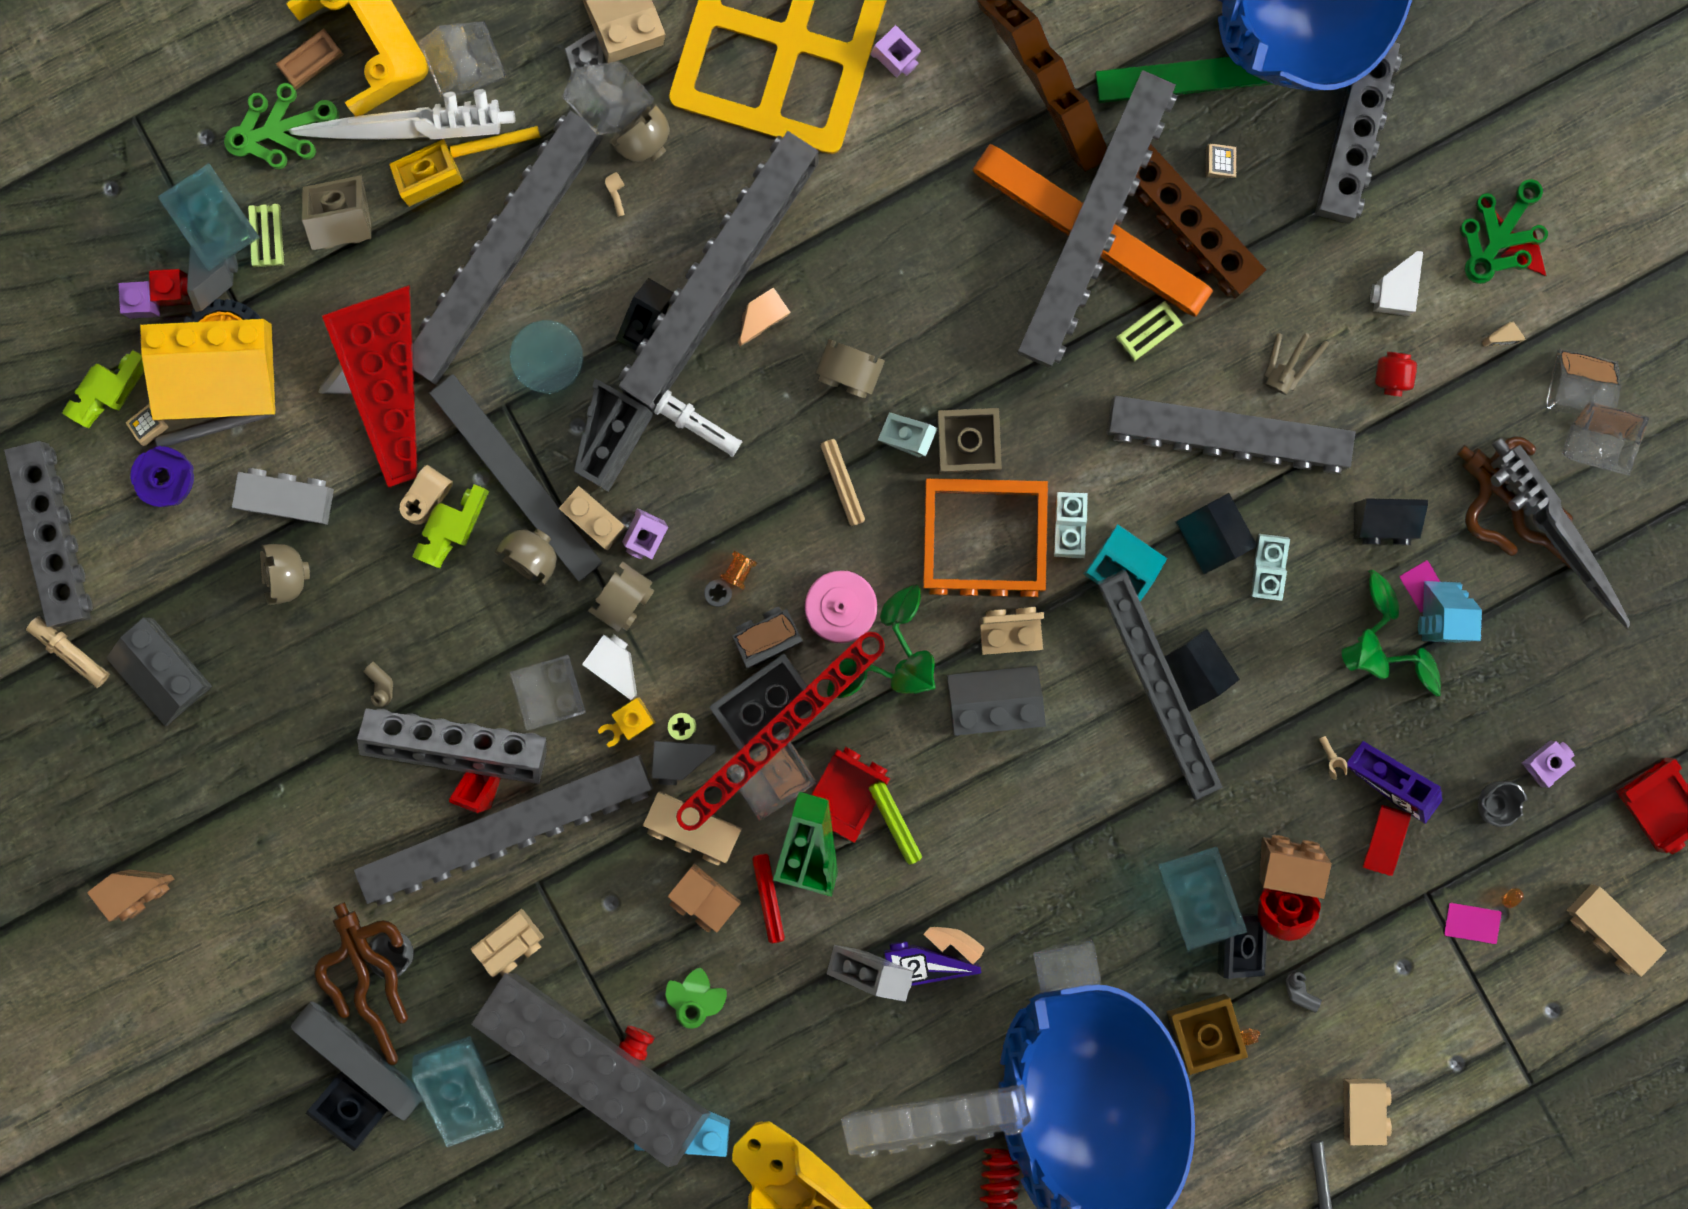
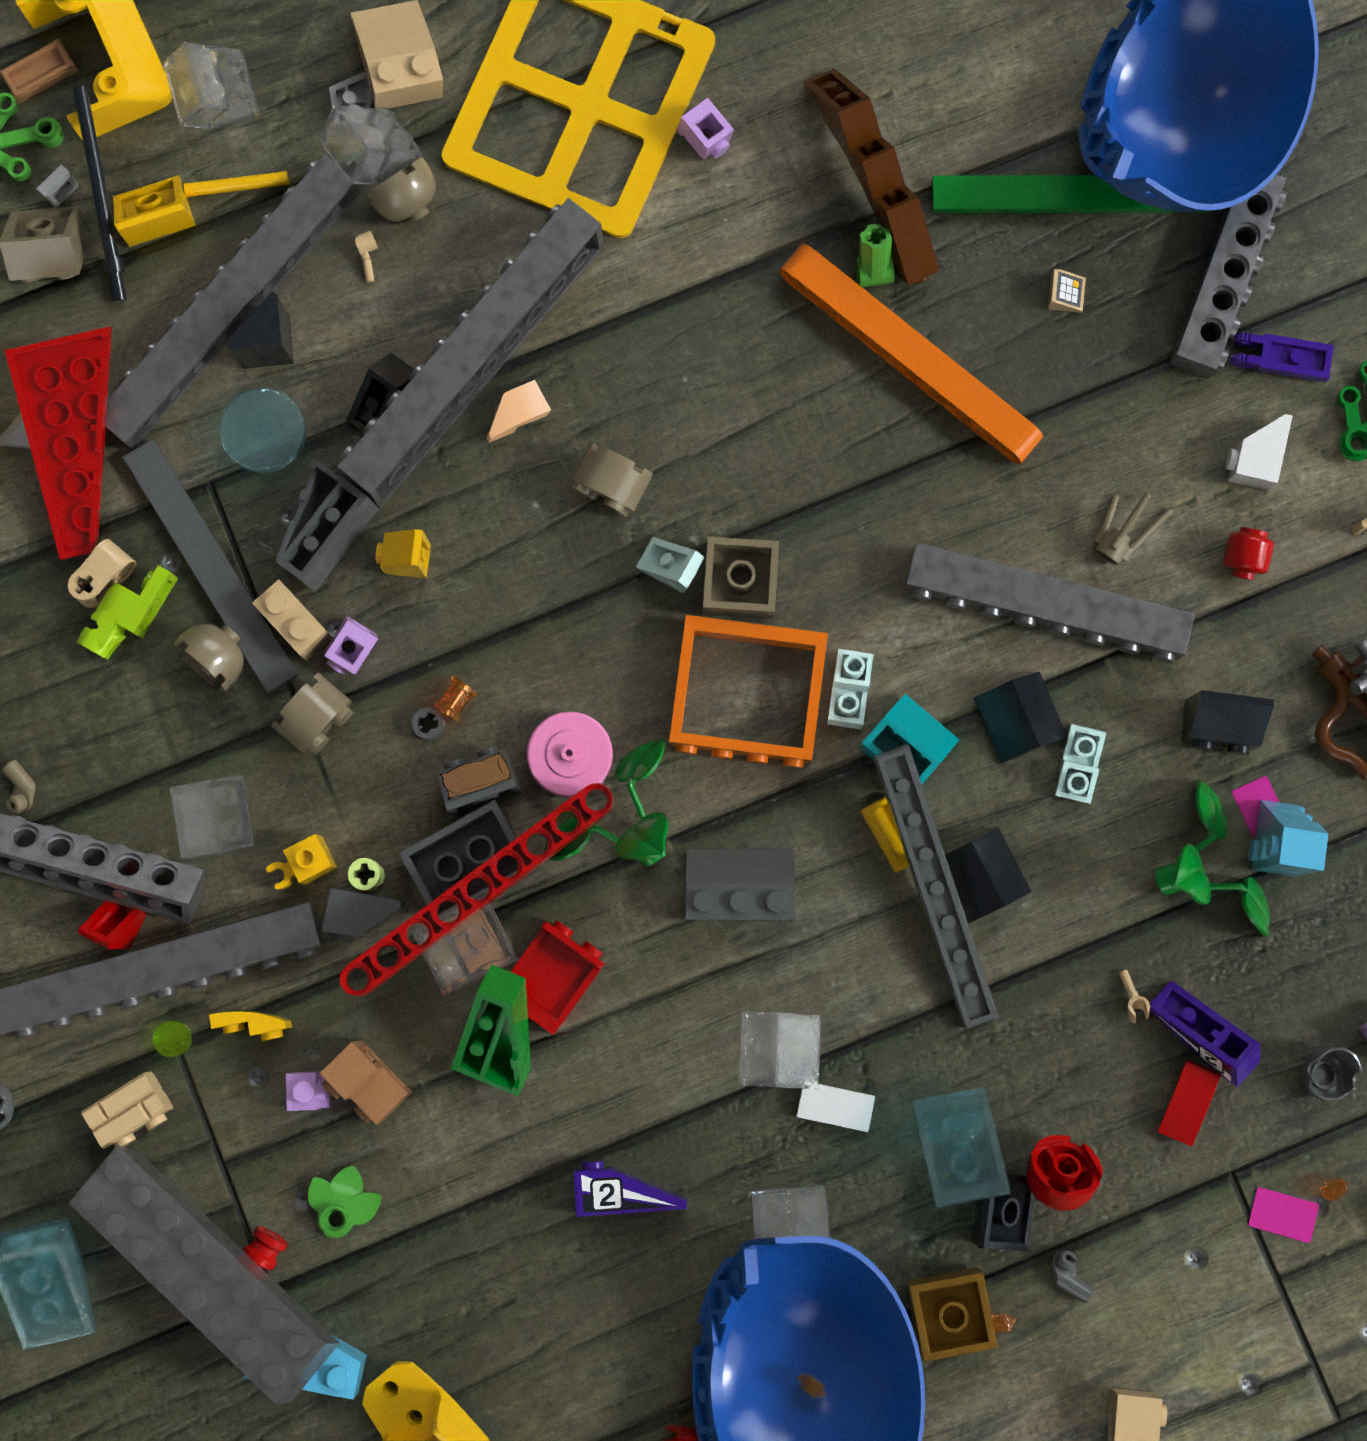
camera: 10 degrees right, 5 degrees down
white piece [288,89,515,140] -> none
white slope [582,634,637,700] -> none
tan brick [643,791,742,866] -> none
white pin [654,390,742,457] -> none
red axle [752,853,785,944] -> none
tan axle [821,439,865,526] -> none
light grey brick [827,945,914,1002] -> none
clear brick [841,1084,1031,1158] -> none
lime axle [869,781,922,865] -> none
light nougat slope [924,927,984,964] -> none
tan bracket [979,607,1044,655] -> none
flat silver brick [1017,70,1177,368] -> none
yellowish green tile [1116,301,1183,361] -> none
reddish brown brick [1135,144,1266,299] -> none
medium nougat slope [1259,835,1332,899] -> none
none -> light grey tile [36,164,79,208]
none -> black bar [73,86,127,301]
none -> clear neon green tile [153,1021,192,1057]
none -> yellow slope [209,1011,292,1041]
none -> black slope [226,291,294,369]
none -> lavender brick [286,1071,330,1111]
none -> yellow slope [376,529,431,579]
none -> clear slope [739,1011,821,1089]
none -> white tile [796,1080,875,1132]
none -> clear orange piece [797,1373,827,1399]
none -> bright green piece [855,224,895,288]
none -> yellow tile [860,796,909,873]
none -> dark purple hinge [1230,332,1334,383]

